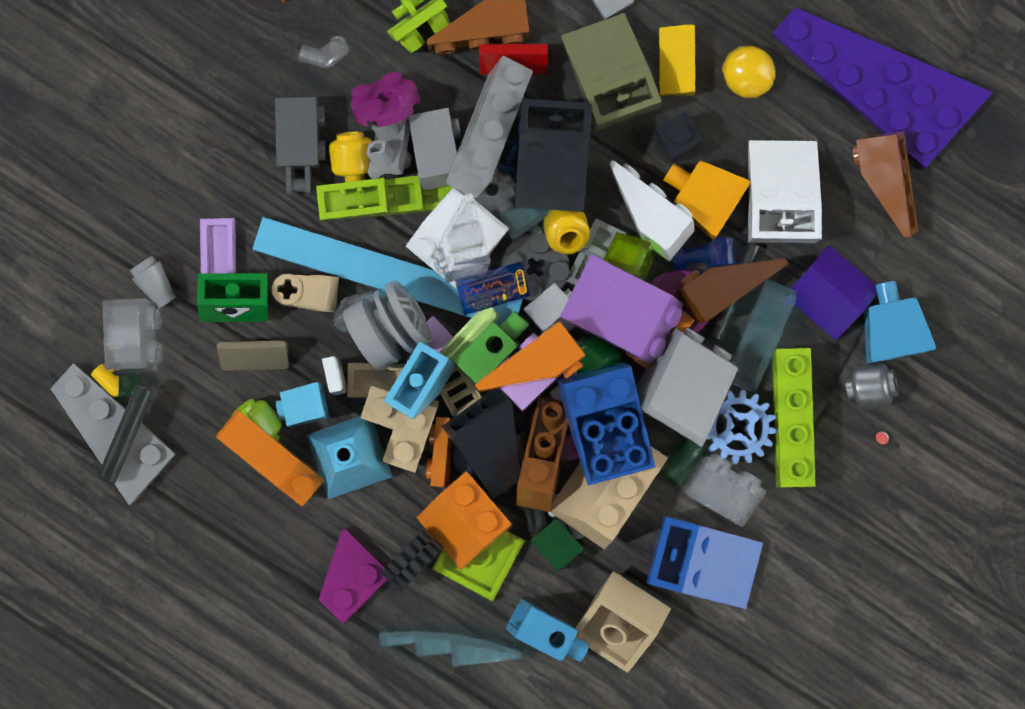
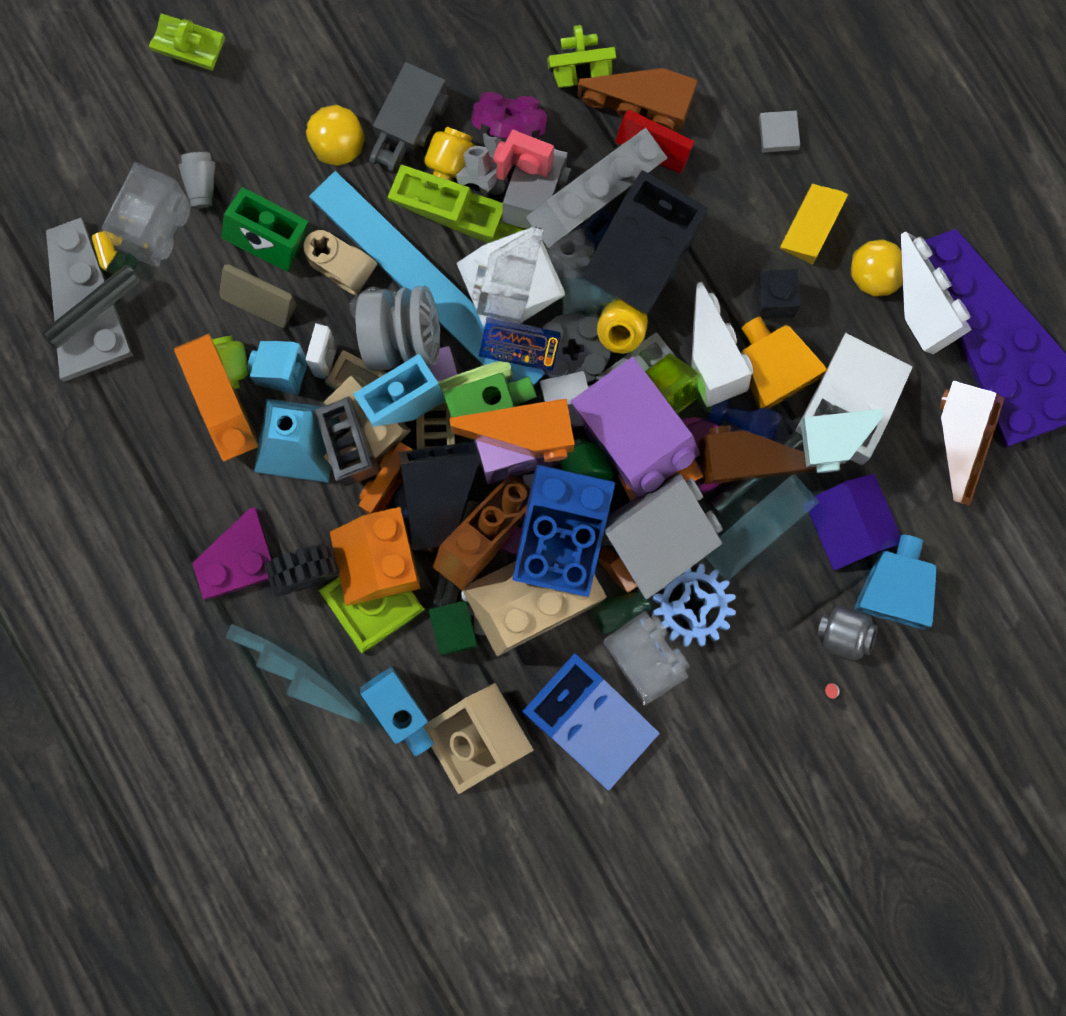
camera: 30 degrees right, 5 degrees down
lavender tile [200,218,236,273] -> none
clear arm [298,36,348,68] -> none
olive slope [561,13,662,131] -> none
lime brick [772,348,815,488] -> none
none -> lime hips [149,13,225,71]
none -> yellow hair [306,104,365,166]
none -> black slope [314,396,379,486]
none -> coral bracket [493,129,554,181]
none -> orange tile [598,547,637,593]
none -> light aqua slope [801,408,884,473]
none -> white slope [901,232,972,354]

